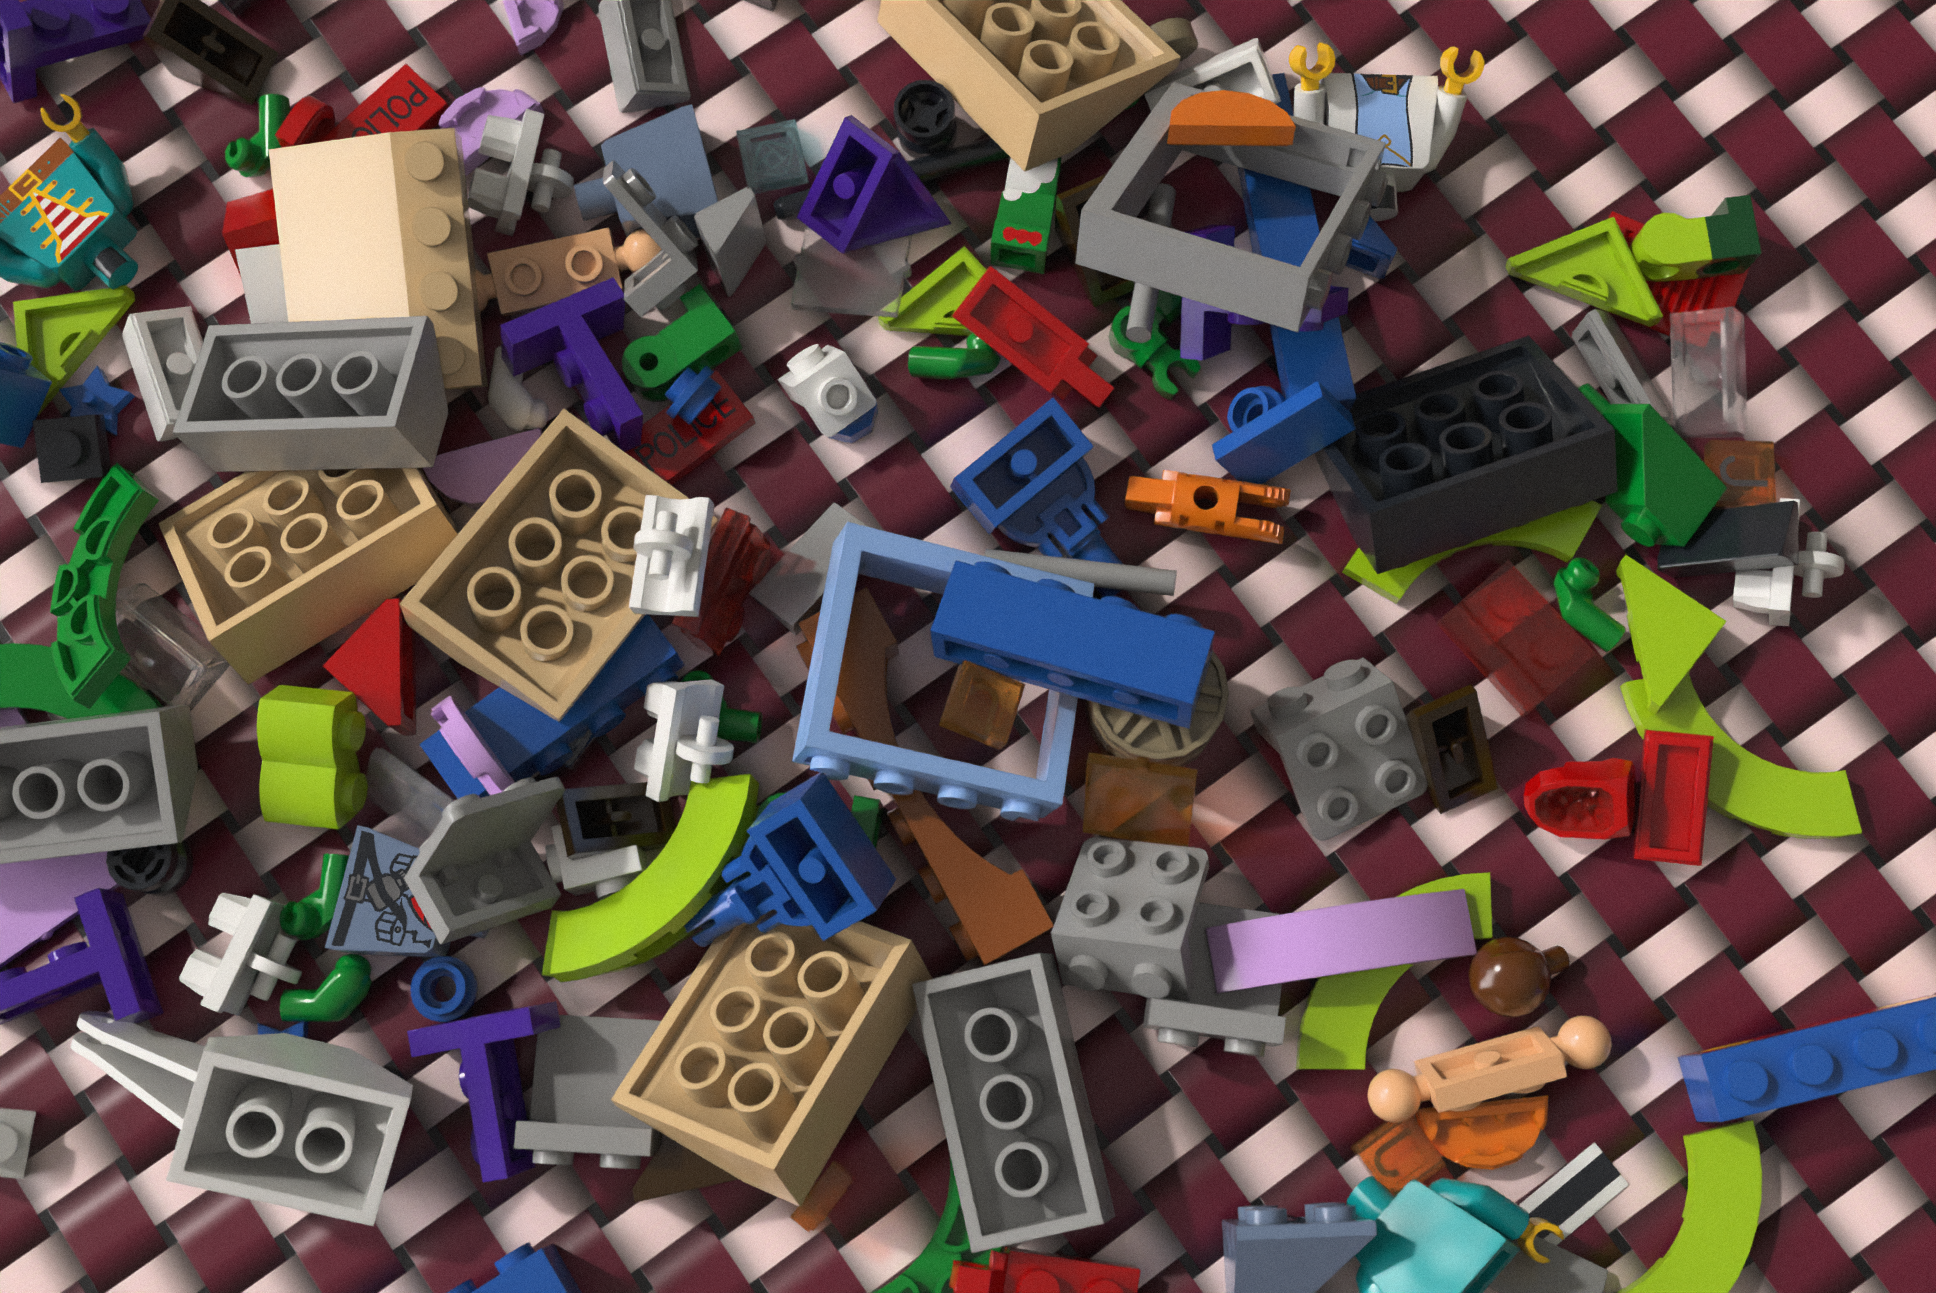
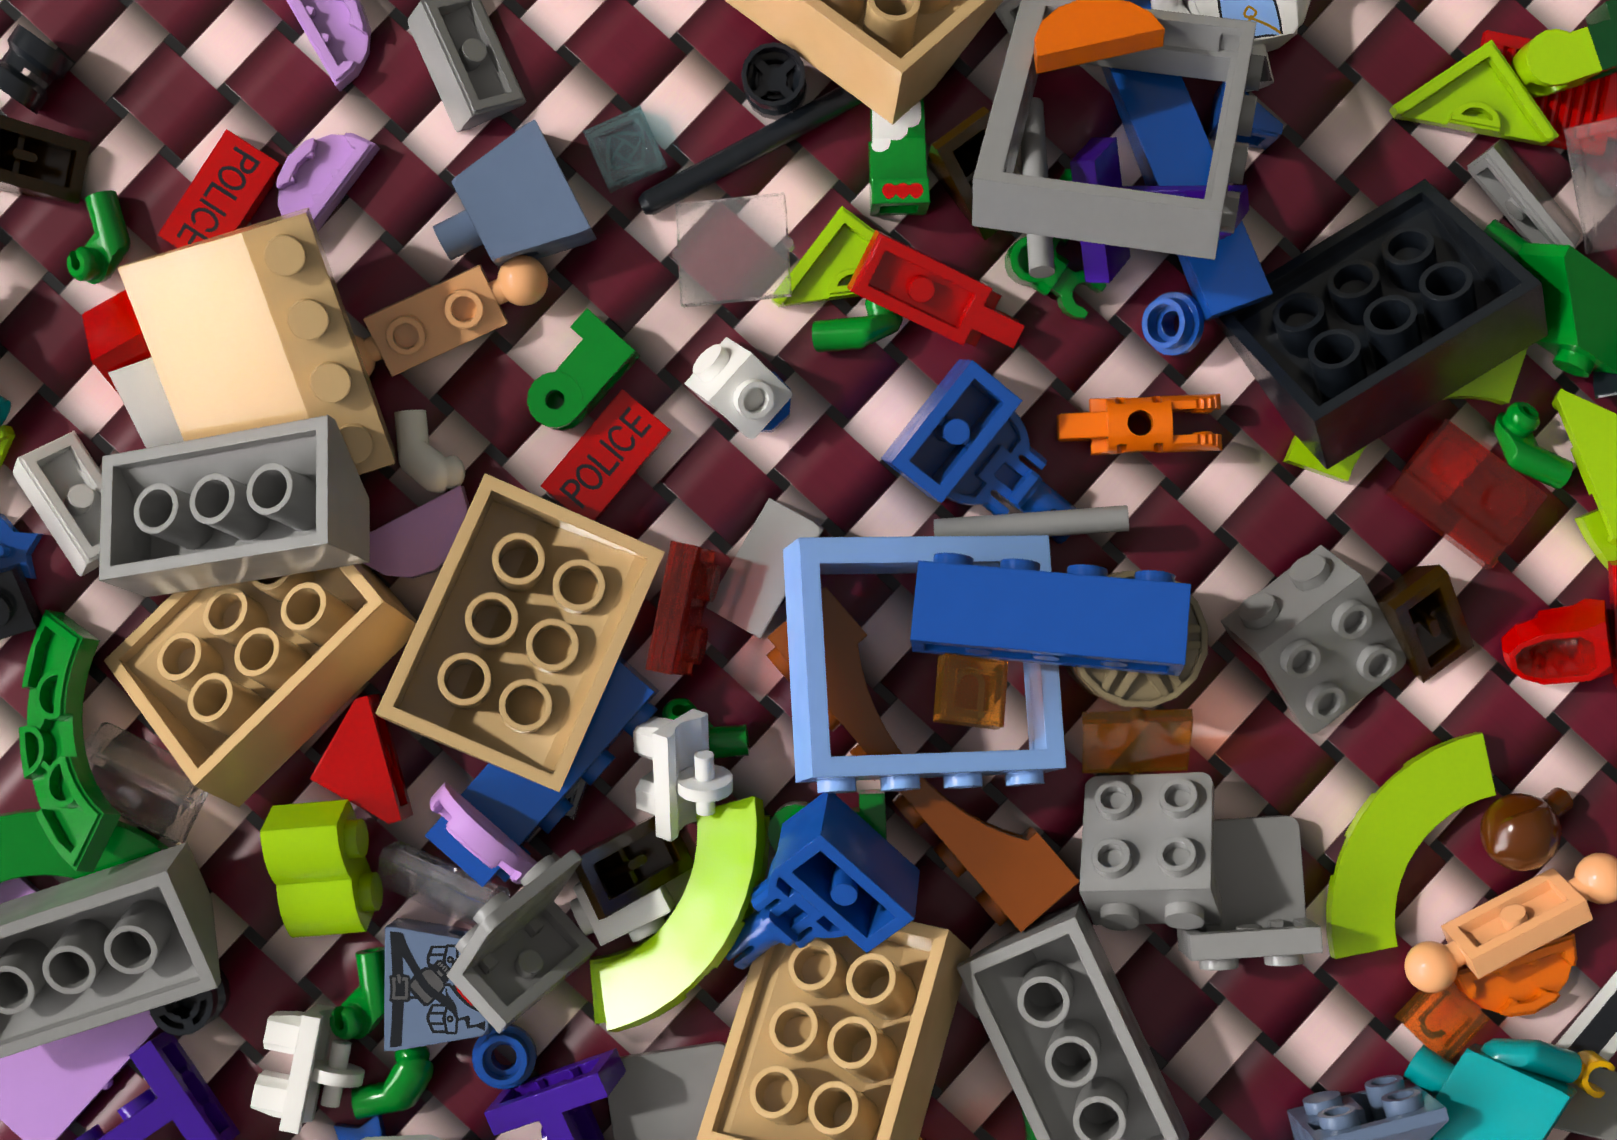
camera: 10 degrees left, 10 degrees up
red tile [275,95,335,147] -> none
white hips [468,109,574,236] -> none
dark purple bracket [501,277,643,452] -> none
light grey bracket [603,160,699,317] -> none
white hips [629,495,714,617] -> none
blue plate [664,366,722,425] -> none
light grey slope [694,187,767,297] -> none
dark purple slope [797,115,952,254] -> none
lavender slope [1205,889,1477,994] -> none
blue tile [1212,381,1356,484] -> none

